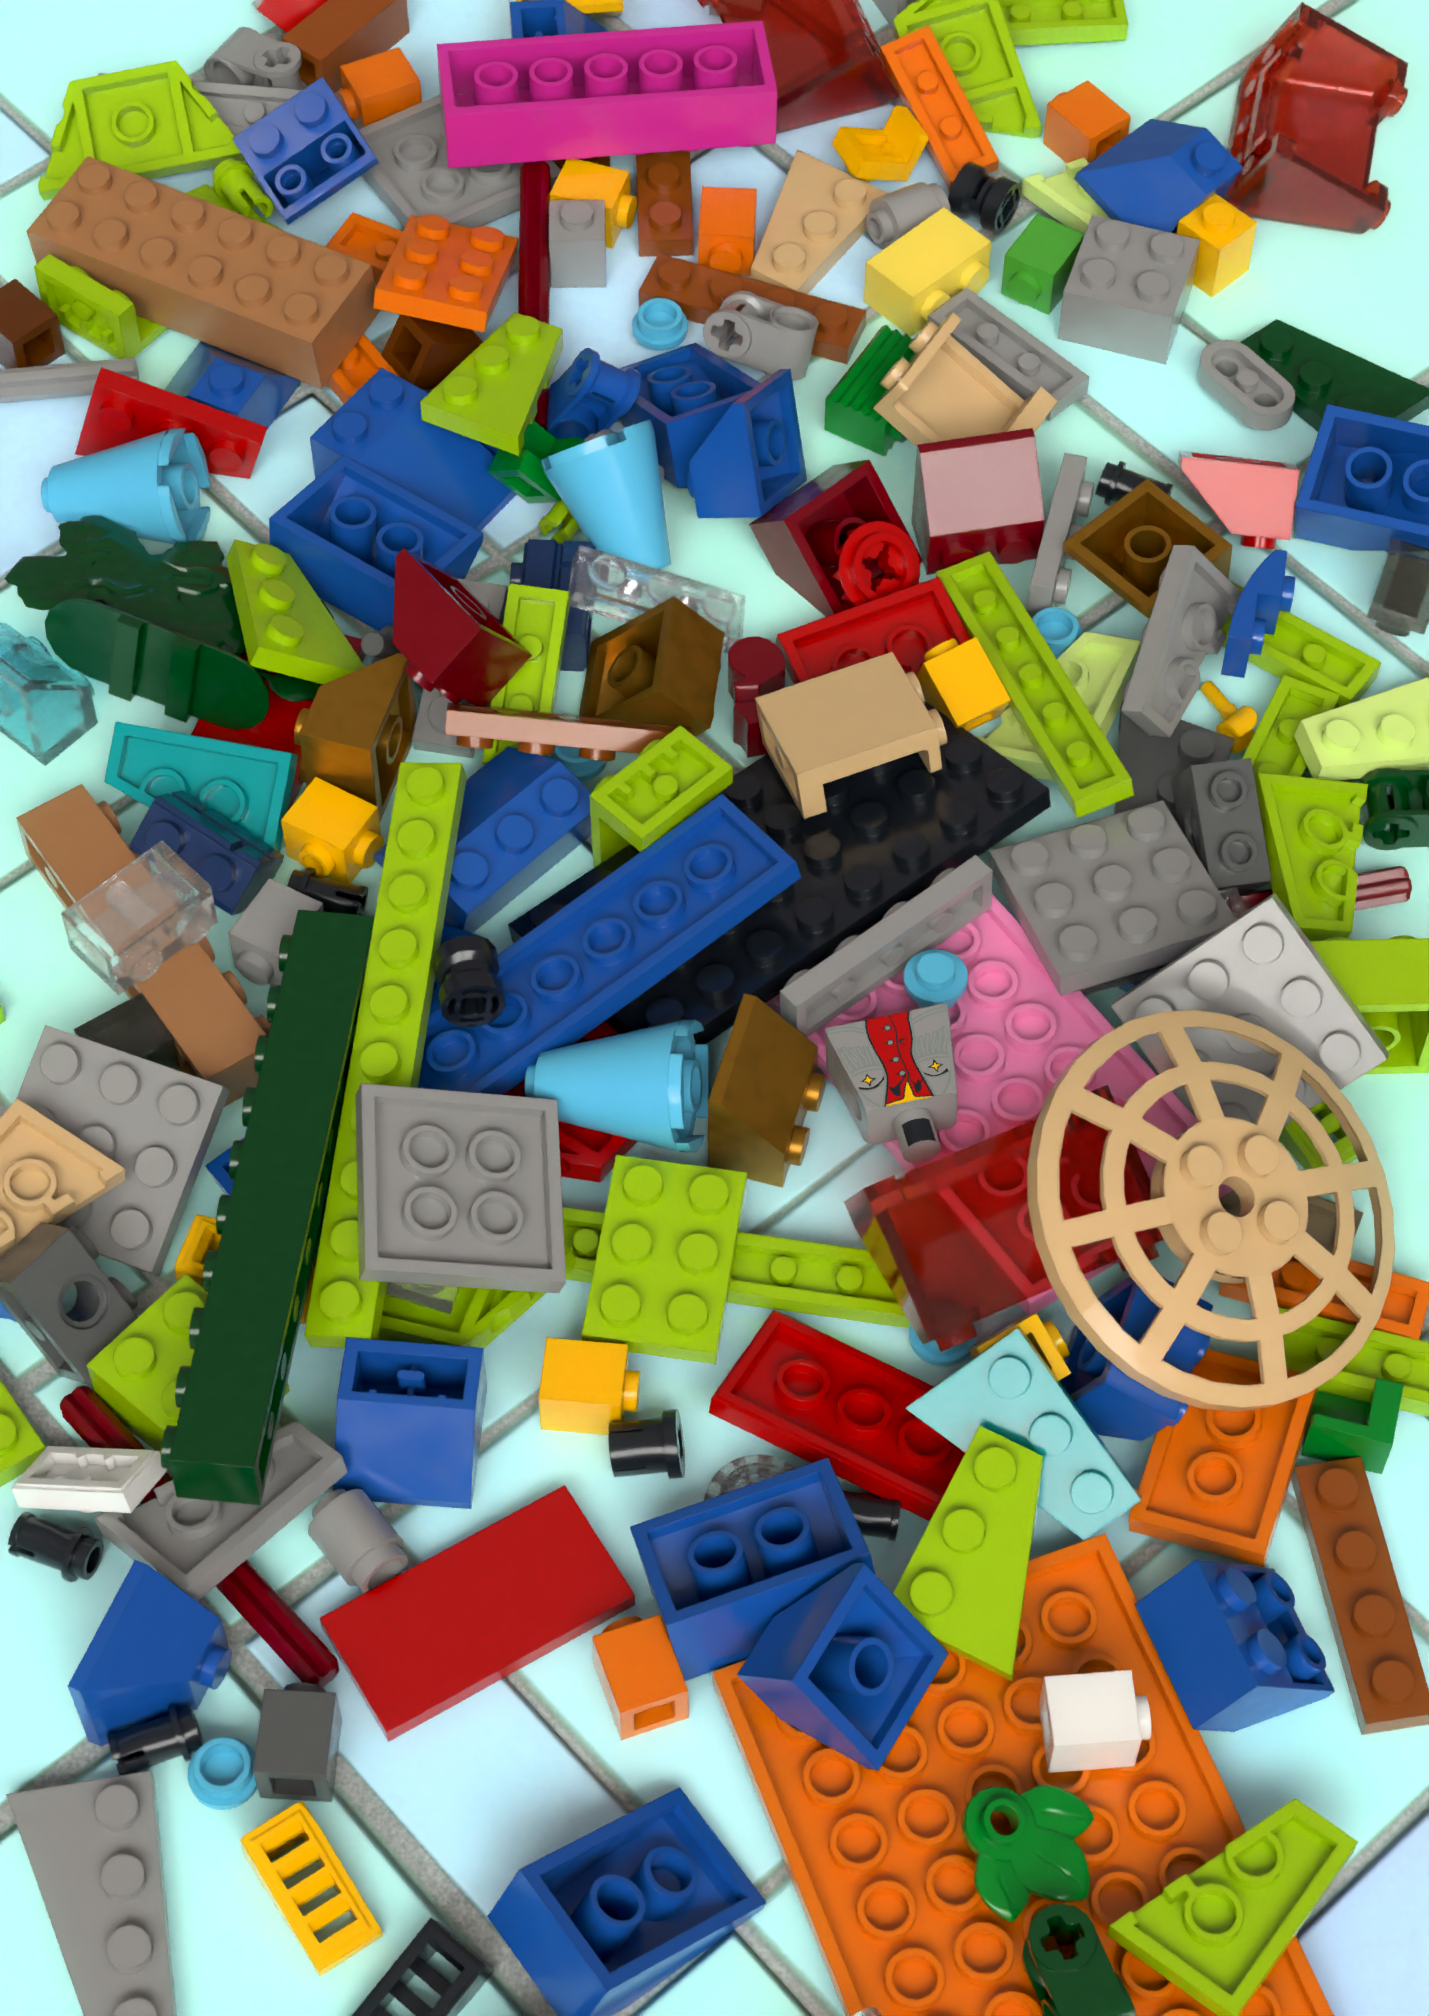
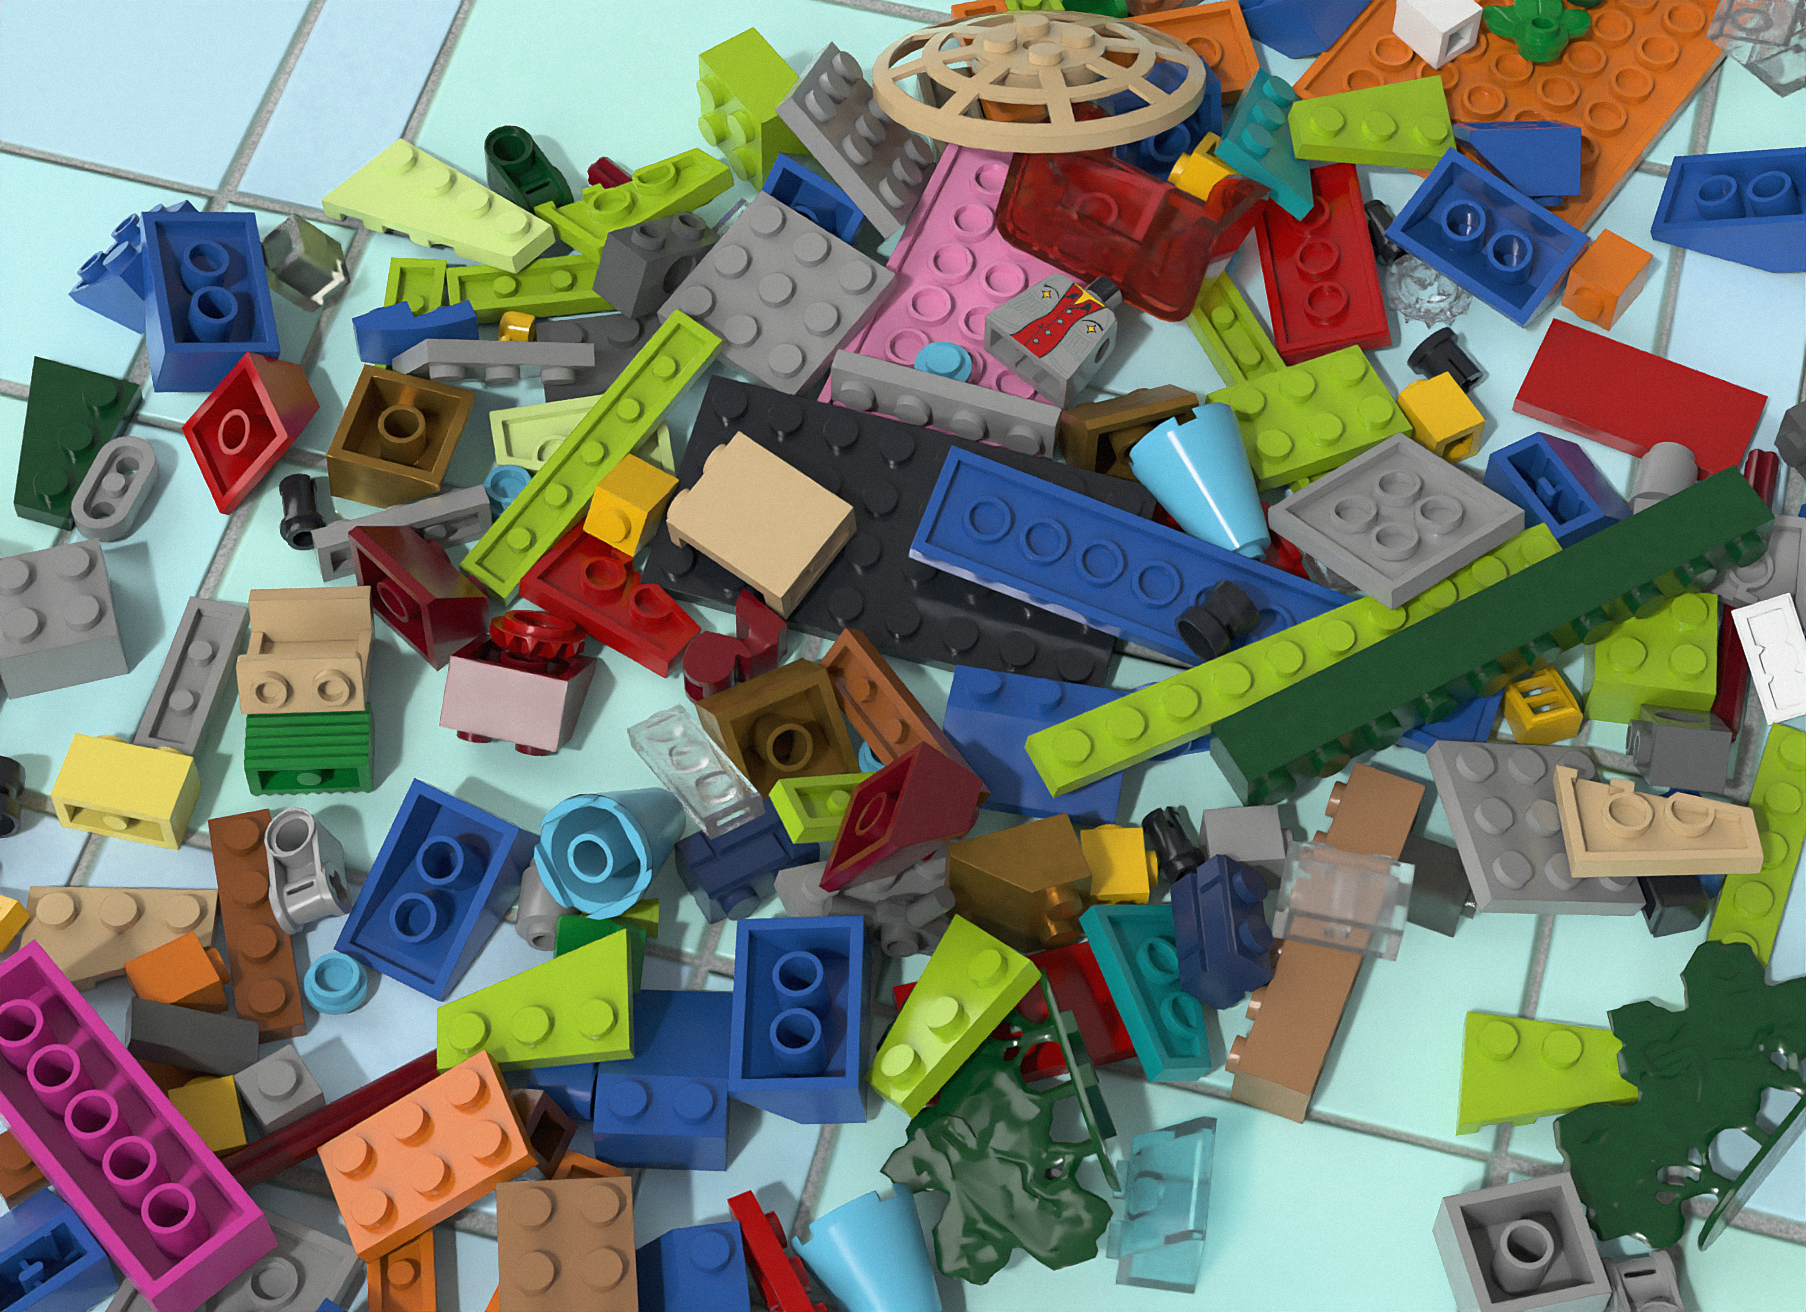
camera: 125 degrees left, 0 degrees up
blue piece [546,348,641,440] -> none
lime bracket [589,725,733,868] -> none
blue slope [687,369,807,518] -> none
light grey brick [866,182,951,249] -> none
bright green brick [1001,214,1085,315] -> none
none -> dark grey tile [125,997,259,1078]

